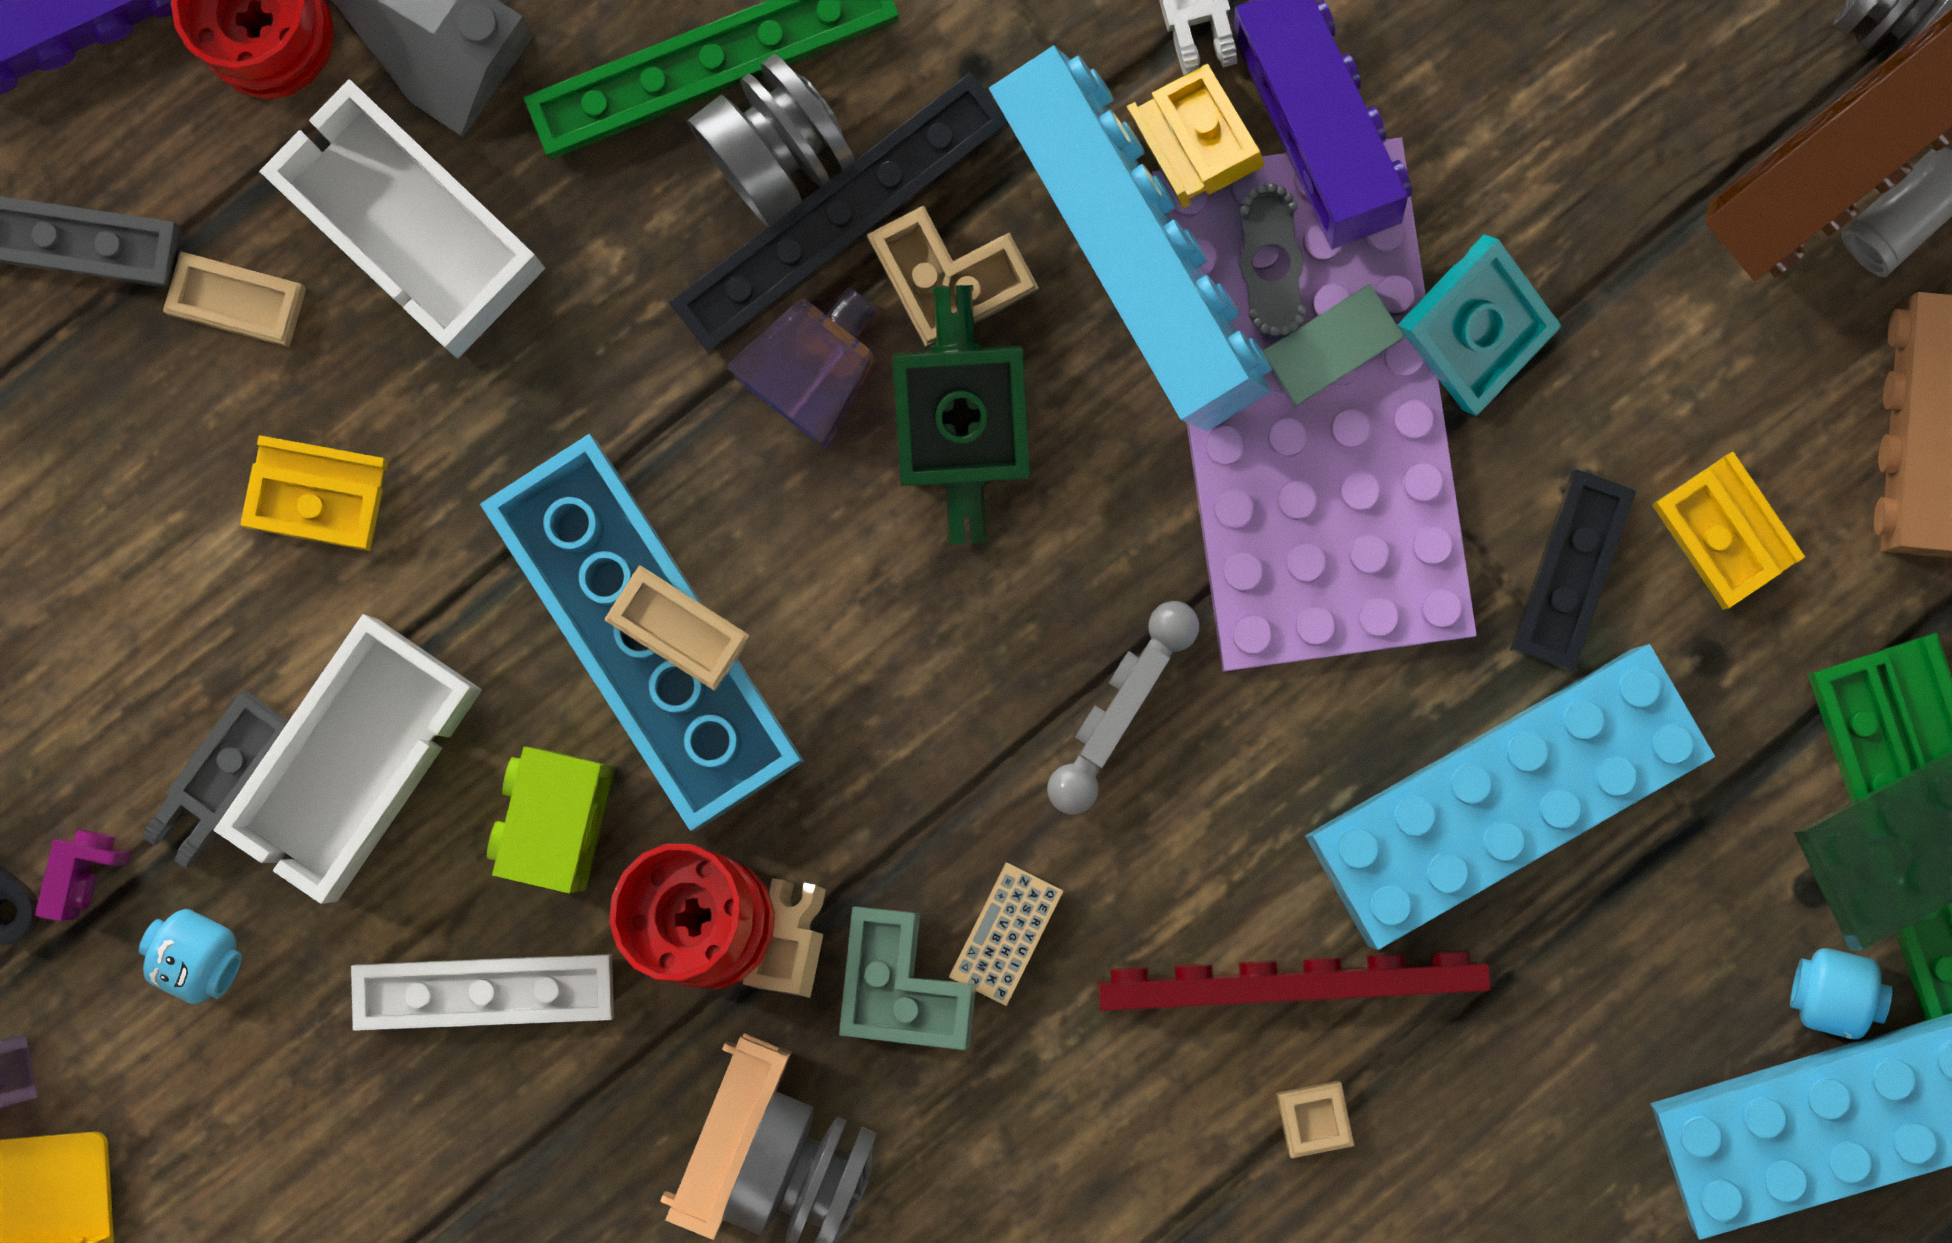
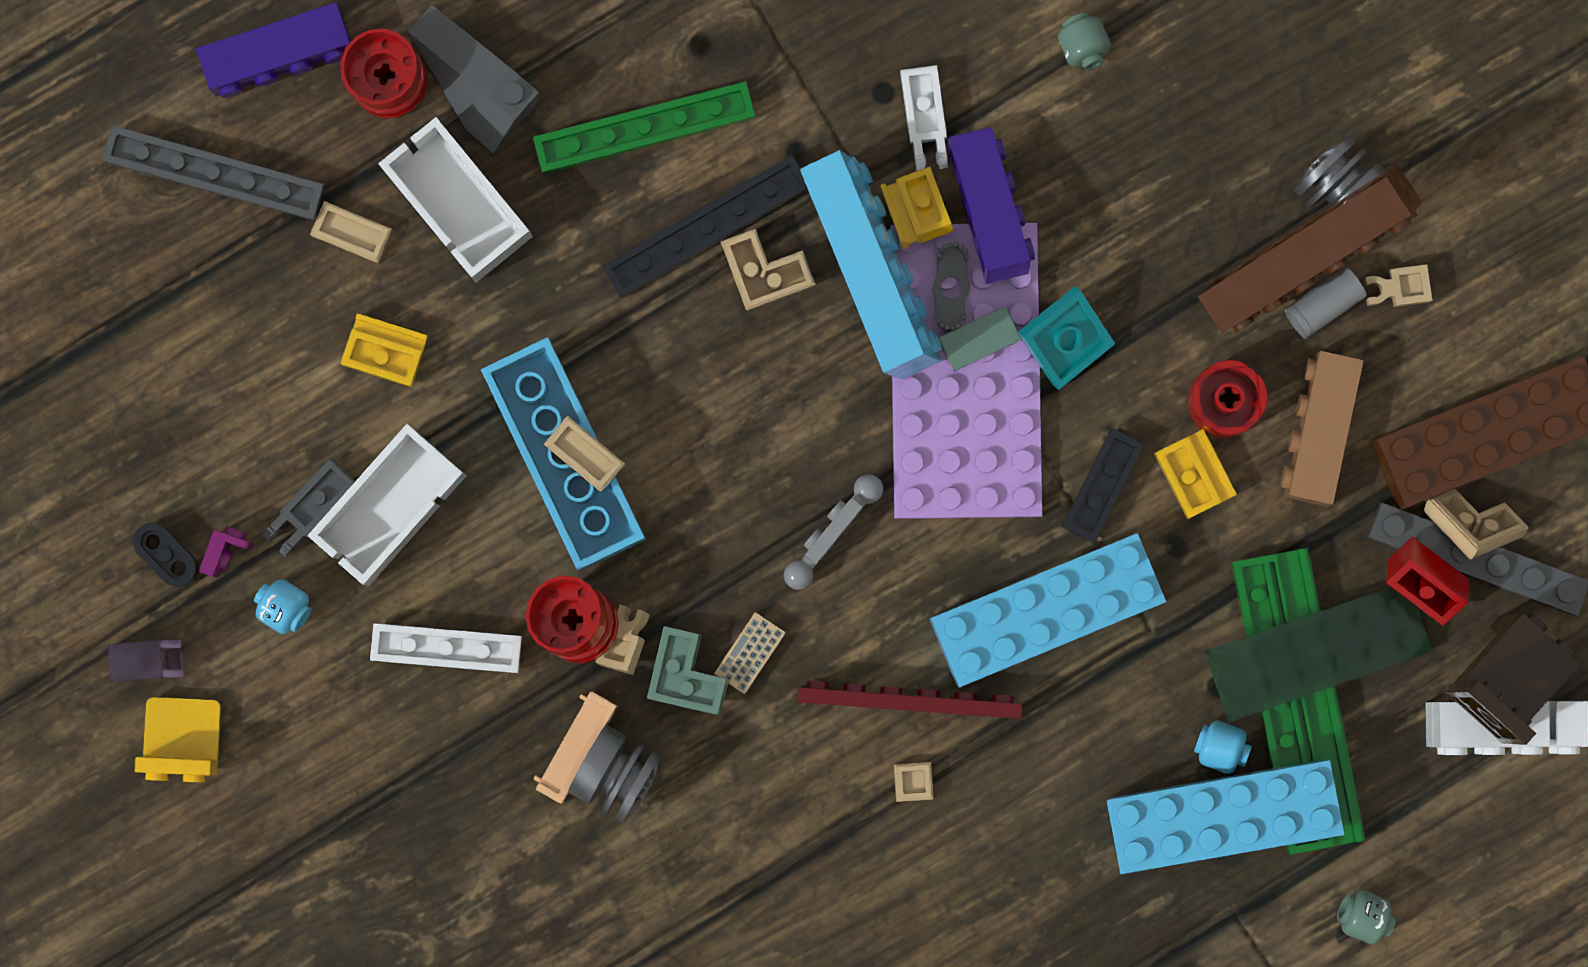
camera: 10 degrees right, 0 degrees up
lime brick [487,746,616,894] -> none
flat silver wheel [687,54,855,227] -> none
clear purple torso [726,288,877,449] -> none
dark green brick [892,285,1030,544] -> none
none -> red brick [1188,360,1267,438]

